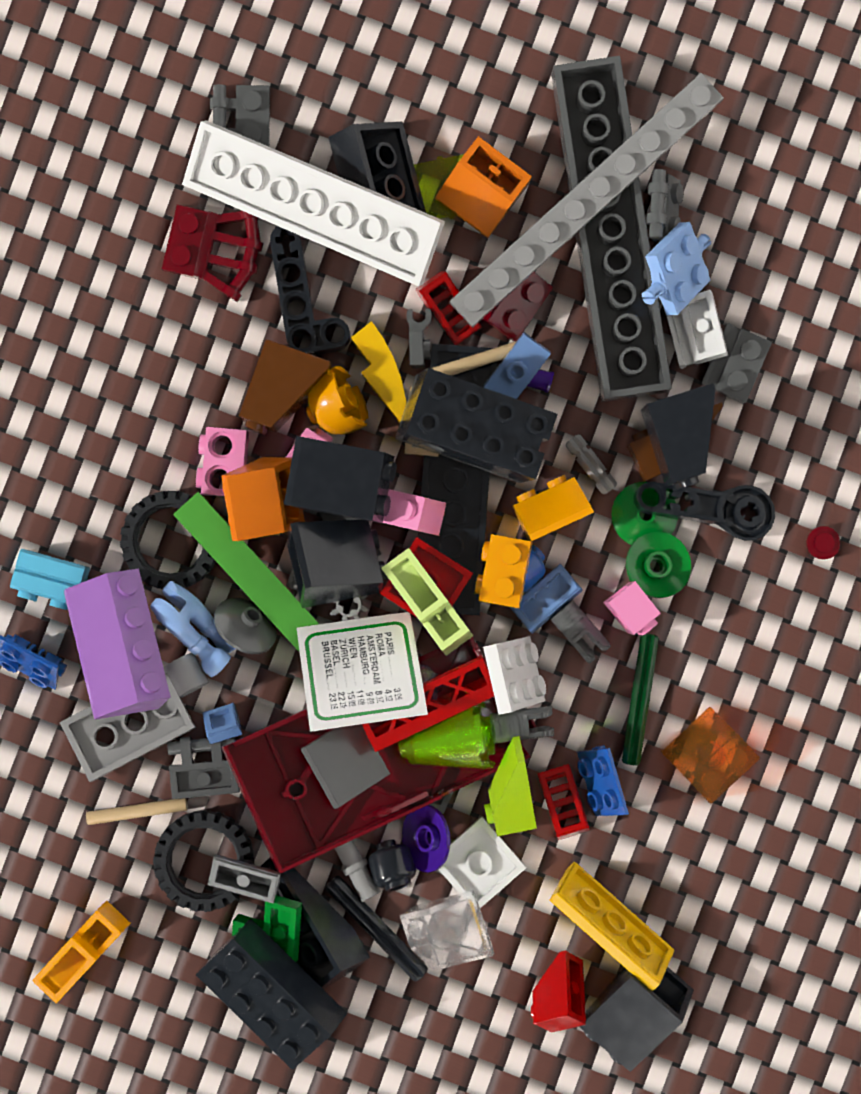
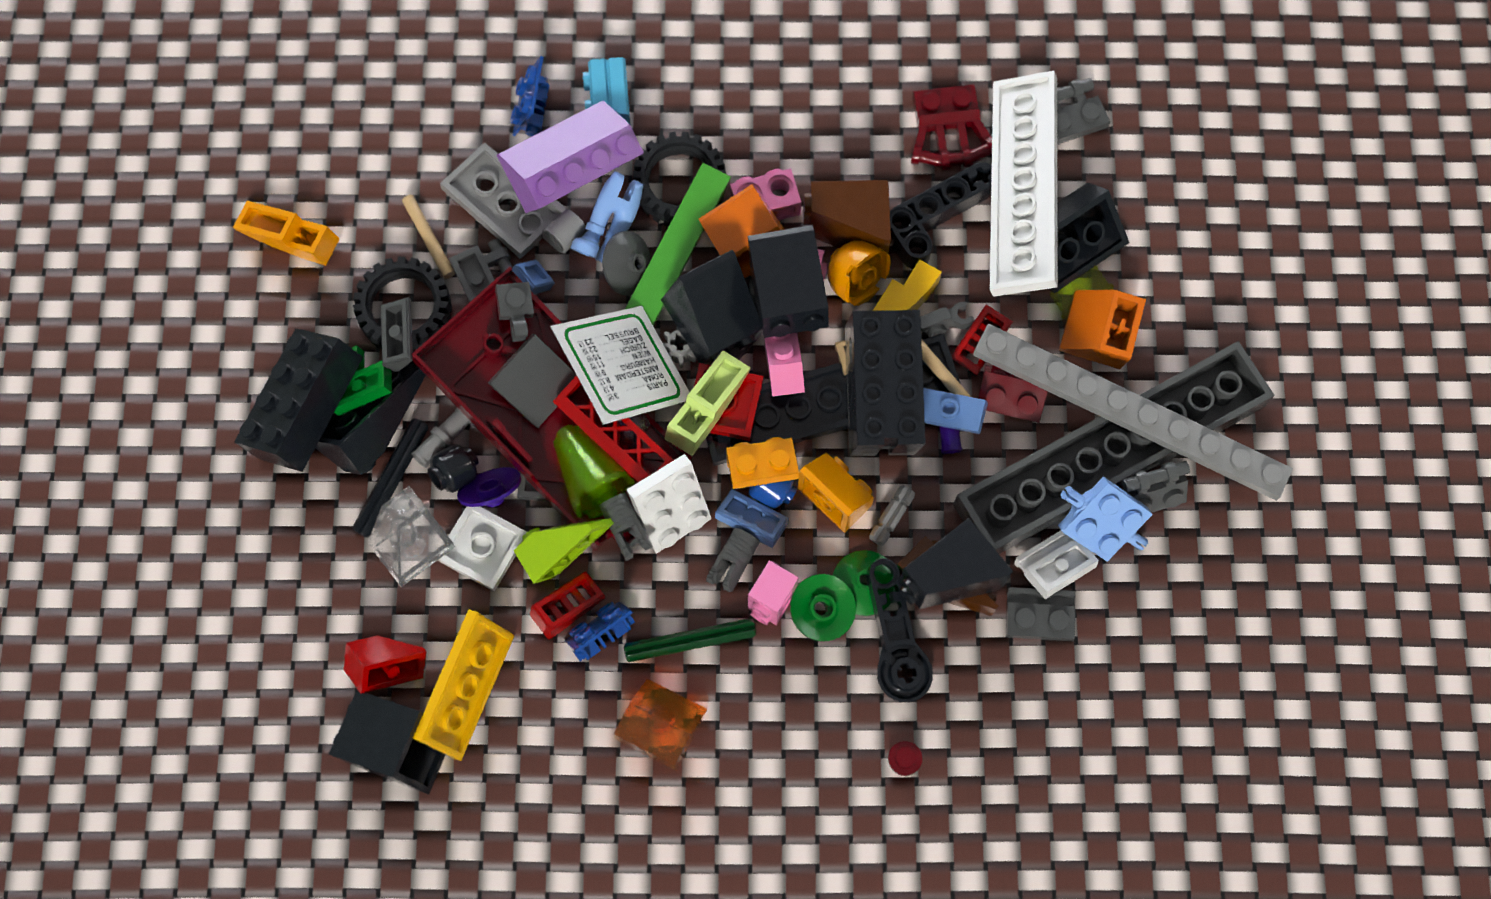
camera: 65 degrees right, 15 degrees down
none -> dark grey plate [495,282,534,342]

